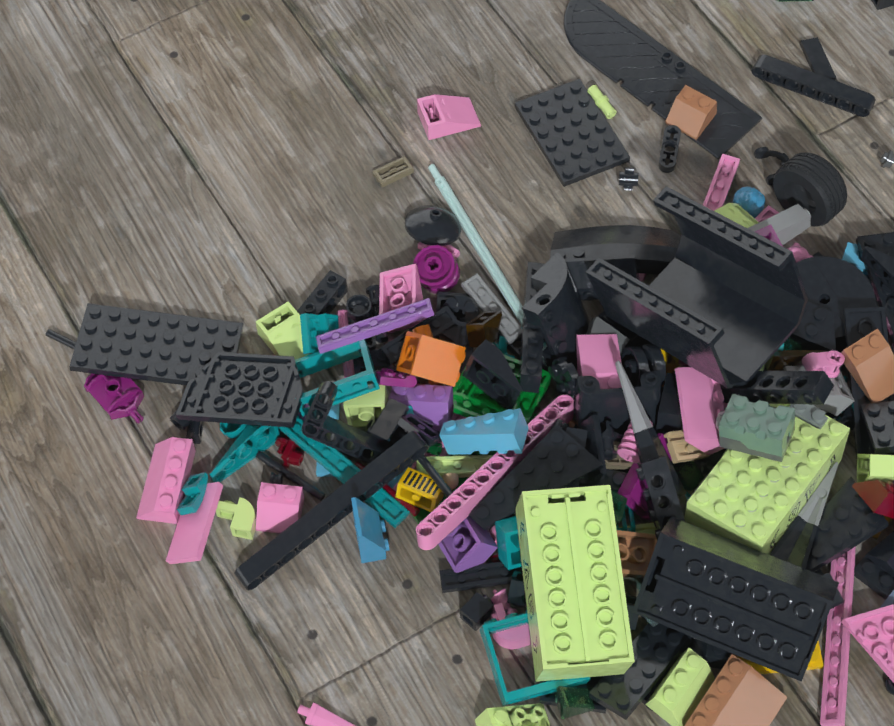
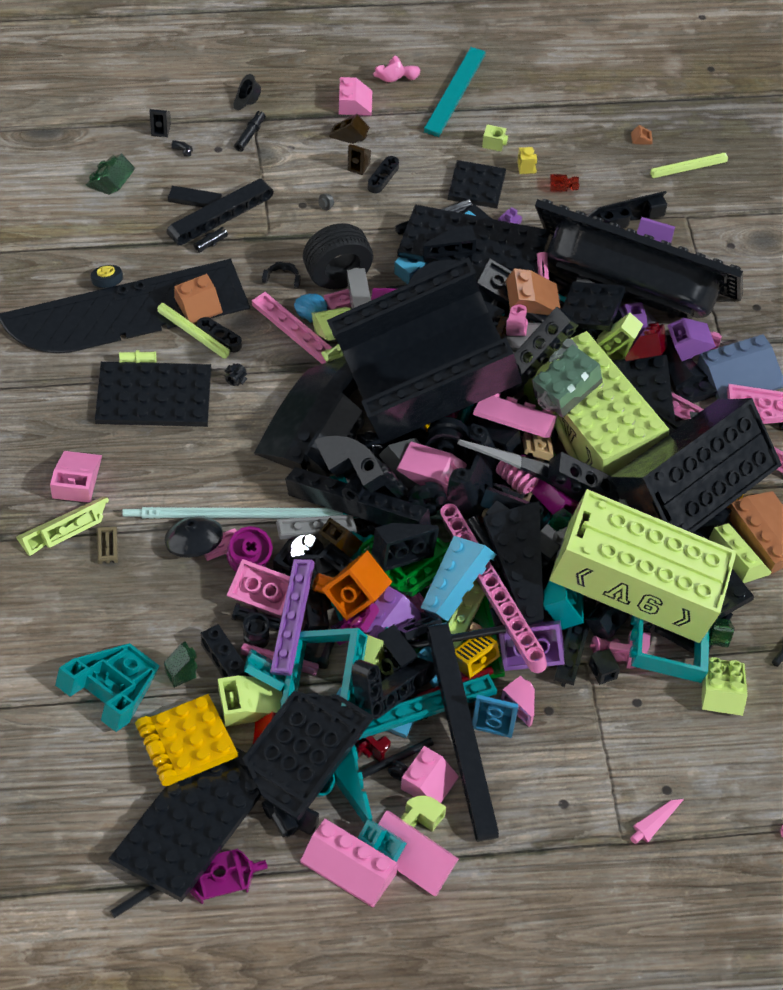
camera: 70 degrees left, 5 degrees down
none -> yellowish green wedge [16,497,109,556]
none -> teal wedge [55,643,160,732]
none -> black wheel [91,265,123,288]
none -> yellow hinge [135,694,238,786]
none -> yellowish green axle [157,303,230,359]
none -> clear green slope [164,641,198,688]
none -> black arm [171,140,193,157]
none -> black pin [193,227,228,253]
none -> bright pink slope [501,675,535,727]

